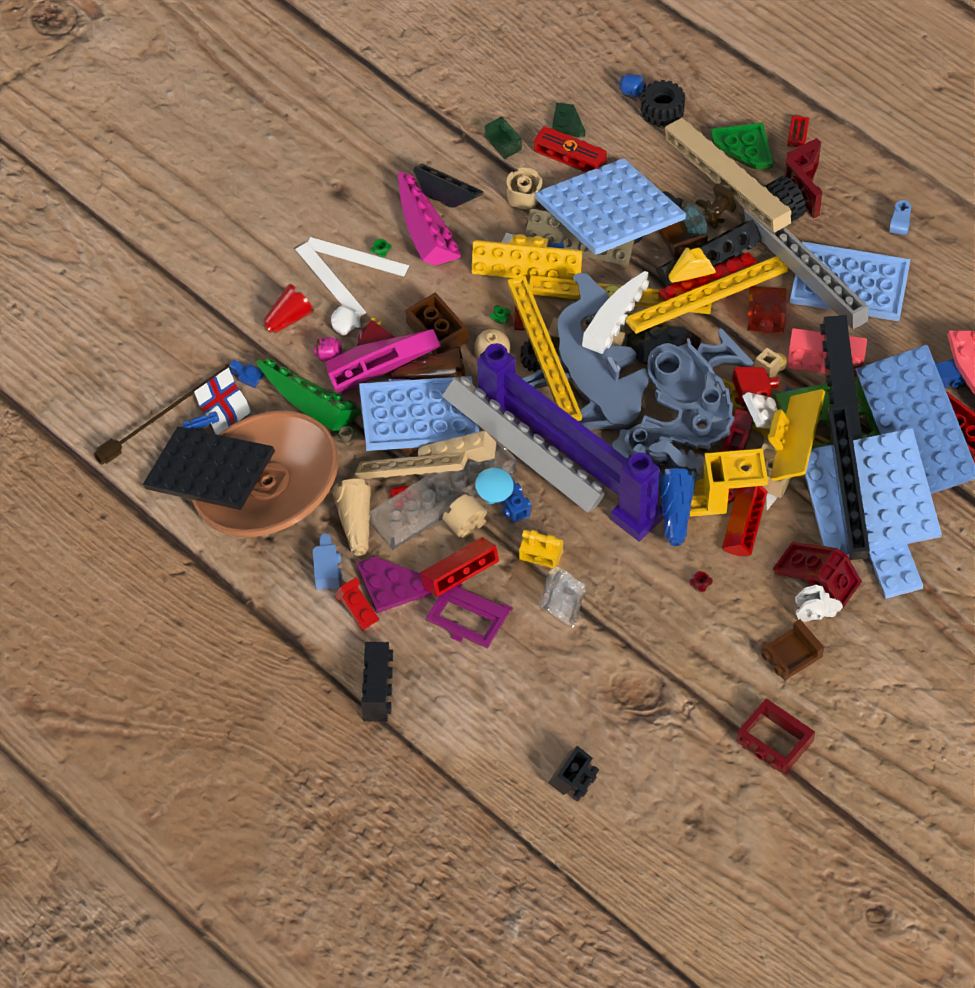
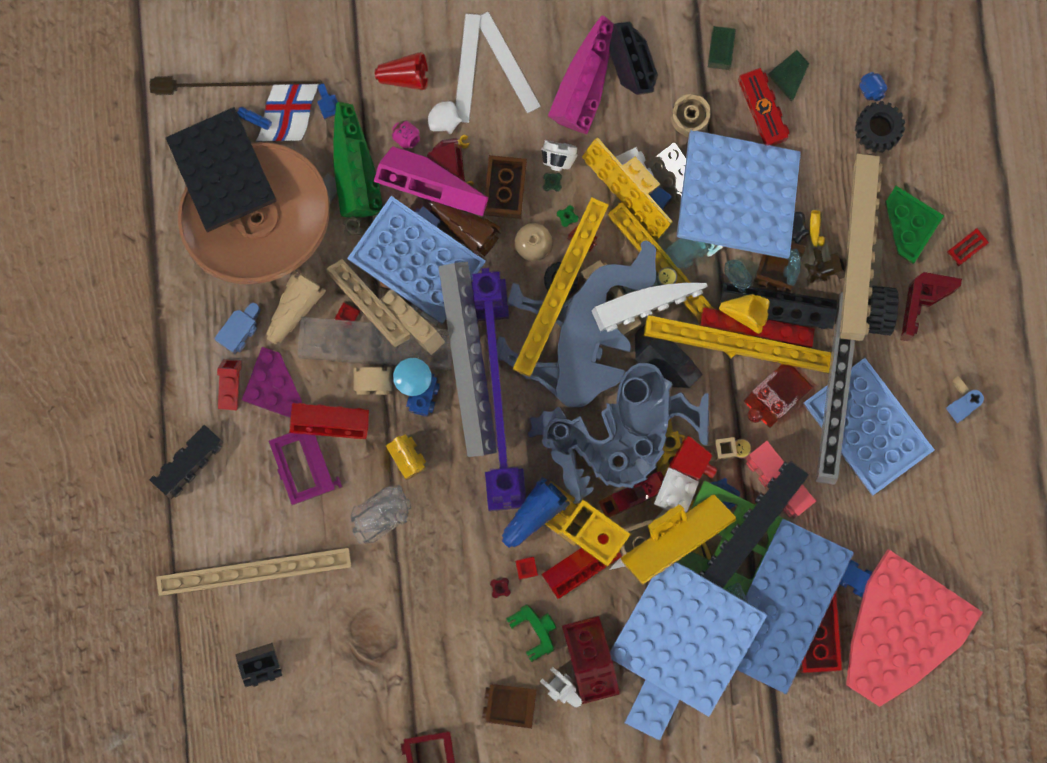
camera: 40 degrees right, 25 degrees up
green plate [370,239,392,258] -> none
black brick [827,405,870,560] -> none
none -> tan plate [156,548,352,596]
none -> green connector [506,604,557,662]
none -> red plate [515,557,538,580]
none -> white cone [541,140,578,171]
none -> clear green plate [543,173,562,192]
none -> clear light blue hinge [665,238,712,269]
none -> clear light blue tile [724,260,752,289]
none -> yellow arm [810,210,825,247]
none -> tan tile [952,376,969,395]

